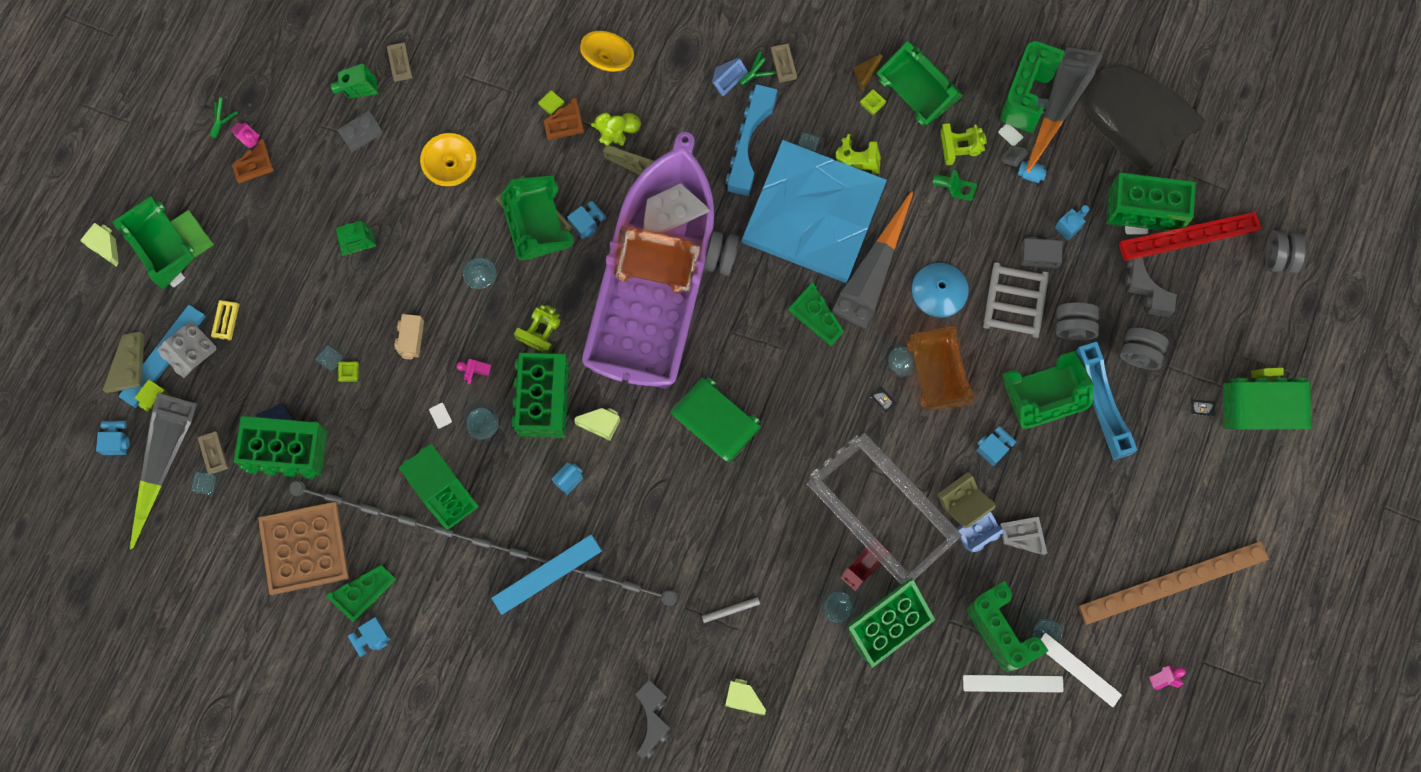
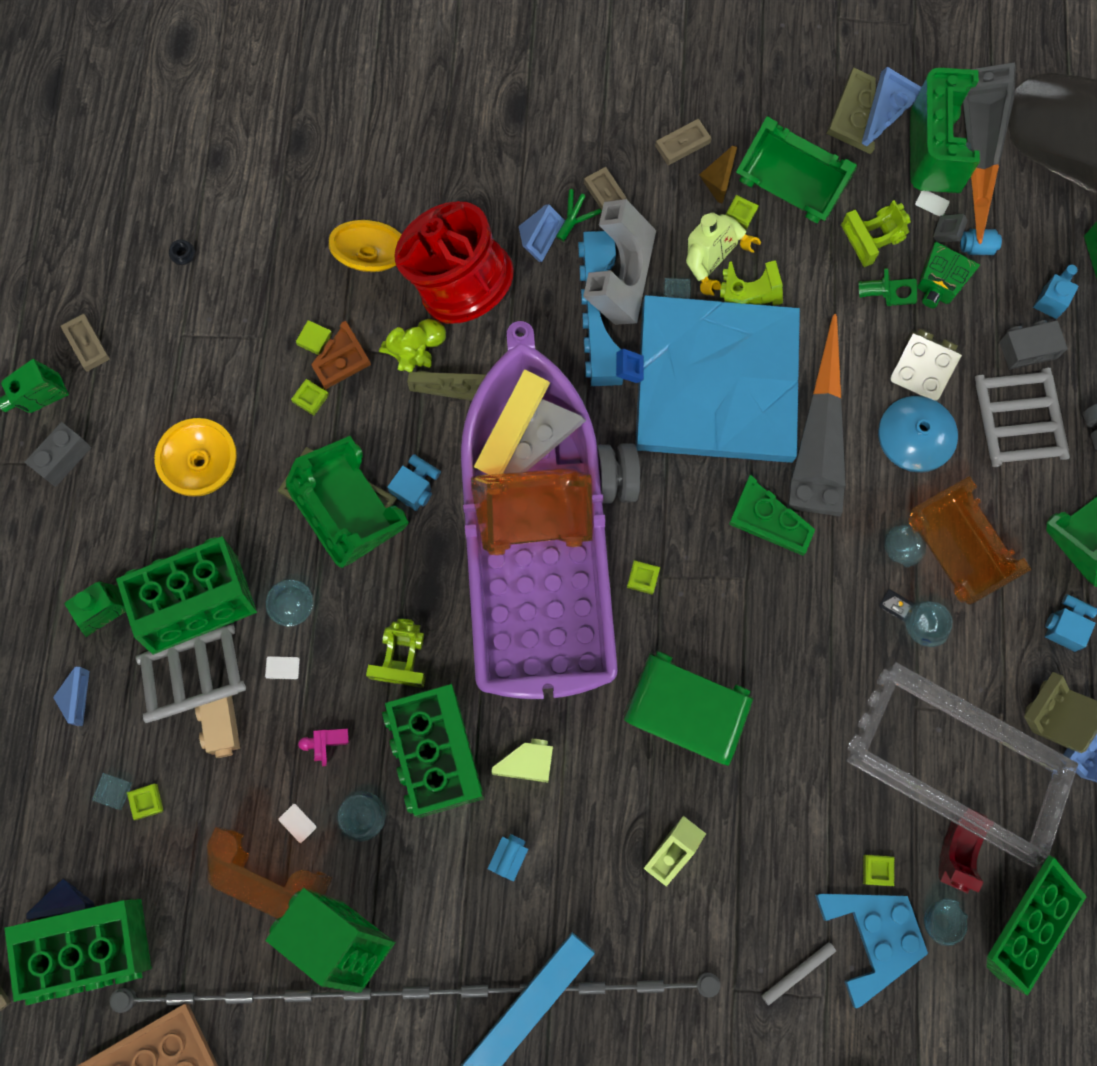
camera: 20 degrees left, 0 degrees up
none -> medium blue slope [53,667,90,726]
none -> green brick [116,536,257,655]
none -> light grey bar [135,624,246,723]
none -> black plate [169,239,195,265]
none -> clear orange windscreen [207,827,333,919]
none -> white sticker [265,657,300,679]
none -> lime tile [291,379,329,416]
none -> red wheel [394,201,514,323]
none -> light yellow tile [474,369,550,480]
none -> light grey arch [583,199,656,325]
none -> blue plate [616,349,644,383]
none -> lime tile [627,561,660,595]
none -> yellowish green slope [643,816,706,886]
none -> dark tan plate [655,119,711,165]
none -> yellowish green torso [686,212,761,296]
none -> dark azure wing [815,894,928,1008]
none -> olive wing [826,68,876,154]
none -> medium blue wing [862,67,921,146]
none -> lime tile [863,855,894,886]
none -> bracket [891,328,962,401]
none -> clear light blue hat [905,600,953,647]
none -> green torso [917,242,980,308]

